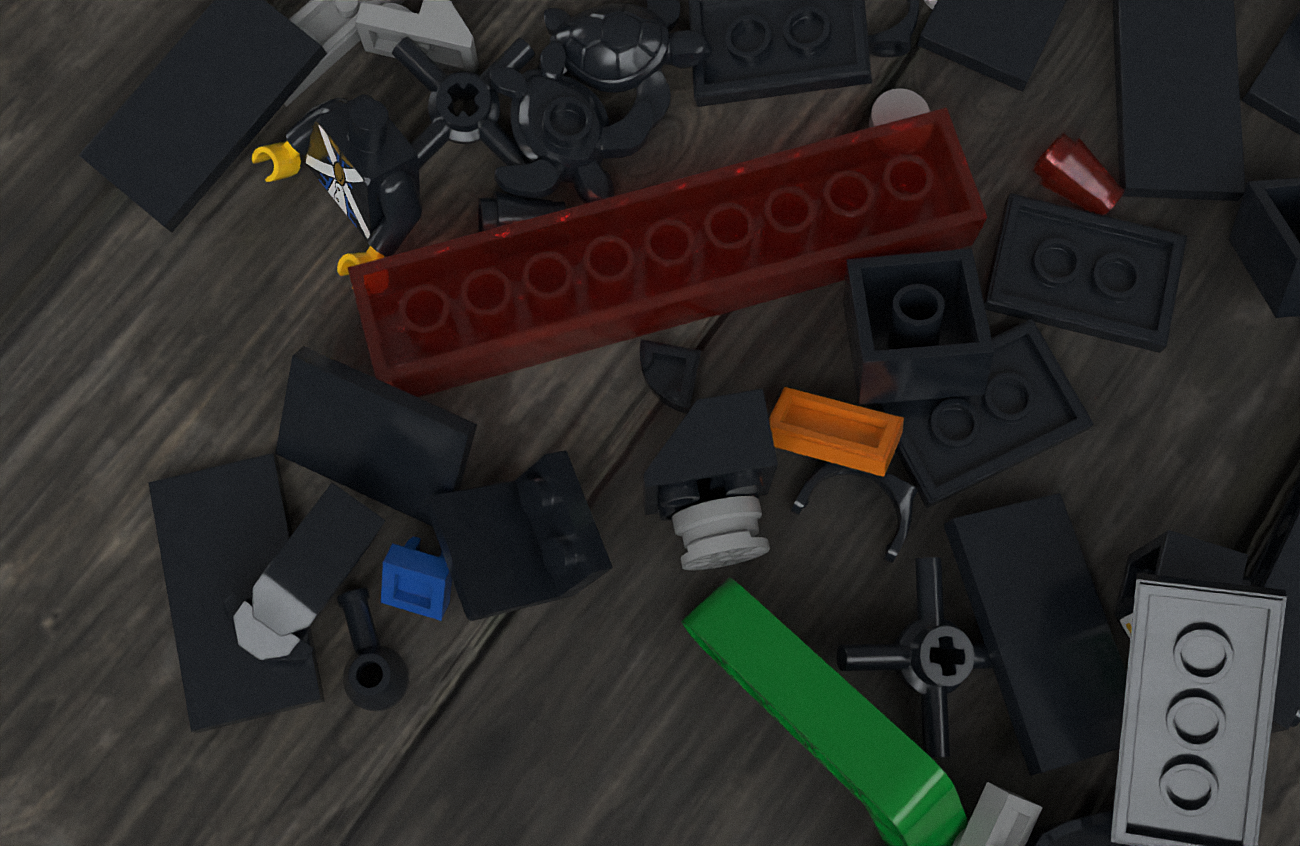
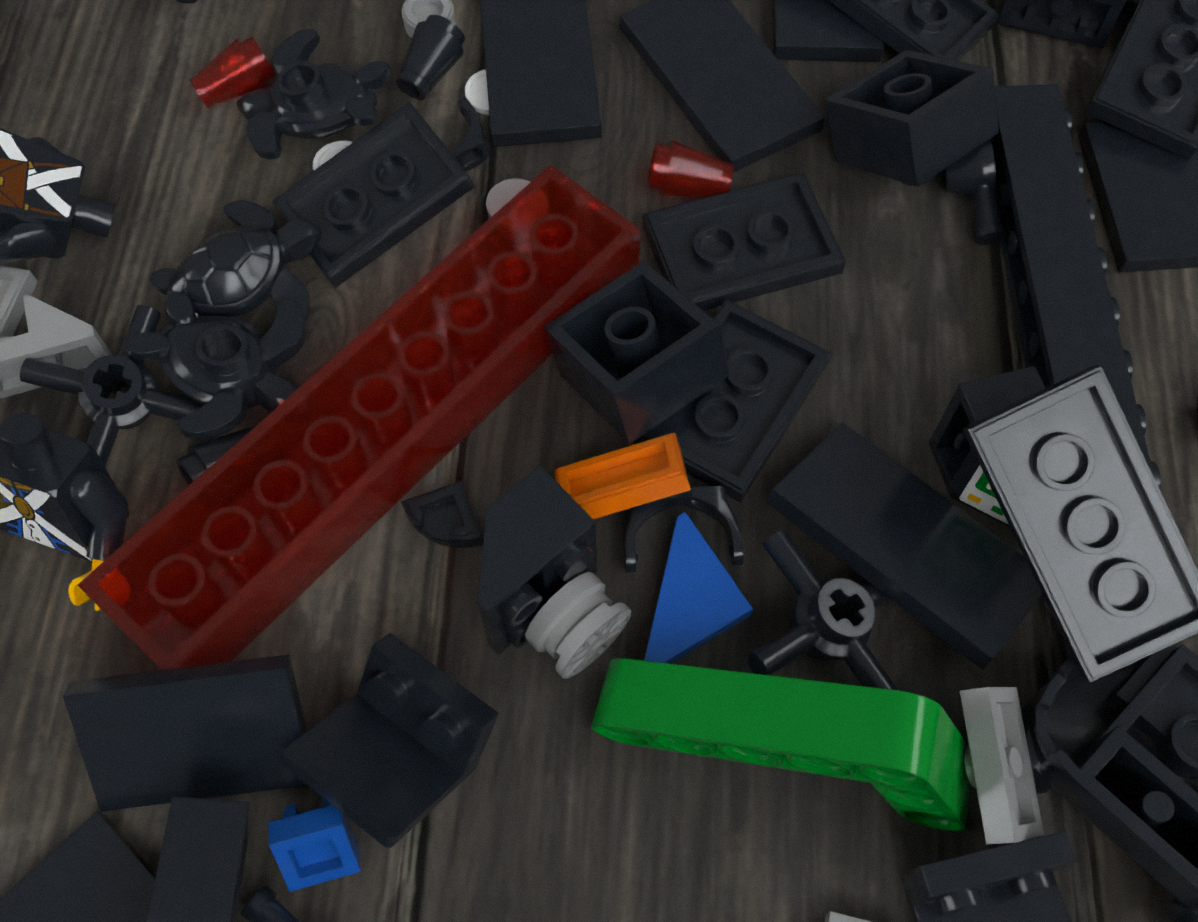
camera: 30 degrees left, 10 degrees down
none -> blue tile [644,512,753,664]

